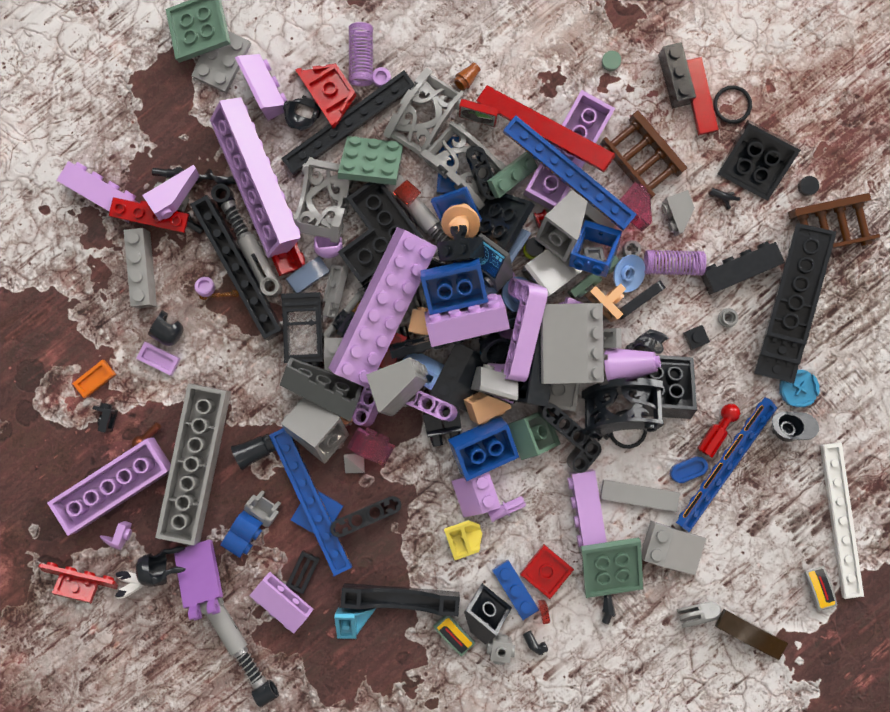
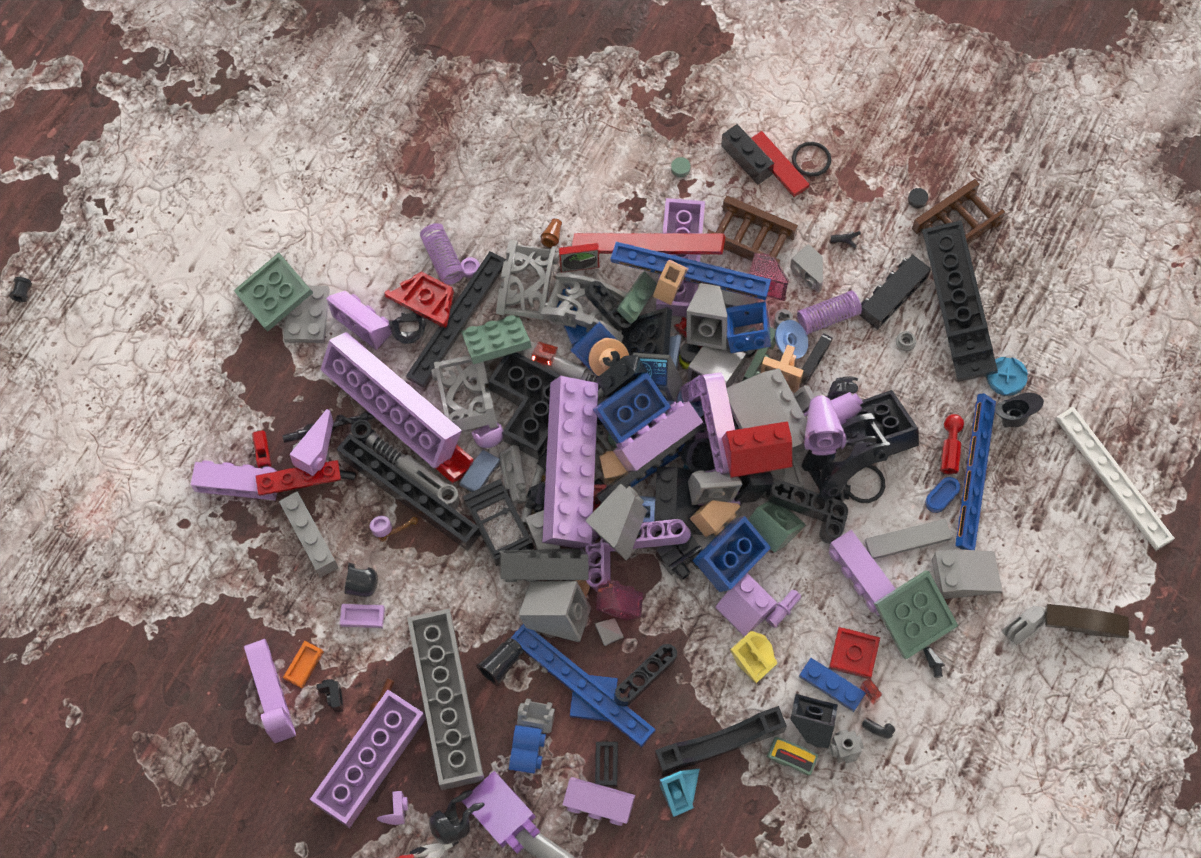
camera: 25 degrees left, 20 degrees down
black plate [683,325,710,350] -> none
black slope [717,120,801,201] -> none
slope [804,566,837,611] -> none
none -> lavender beam [244,639,296,743]
none -> red bar [252,430,272,468]
none -> light nougat slope [653,260,688,305]
none -> red slope [722,421,792,478]
none -> lavender cone [804,396,847,455]

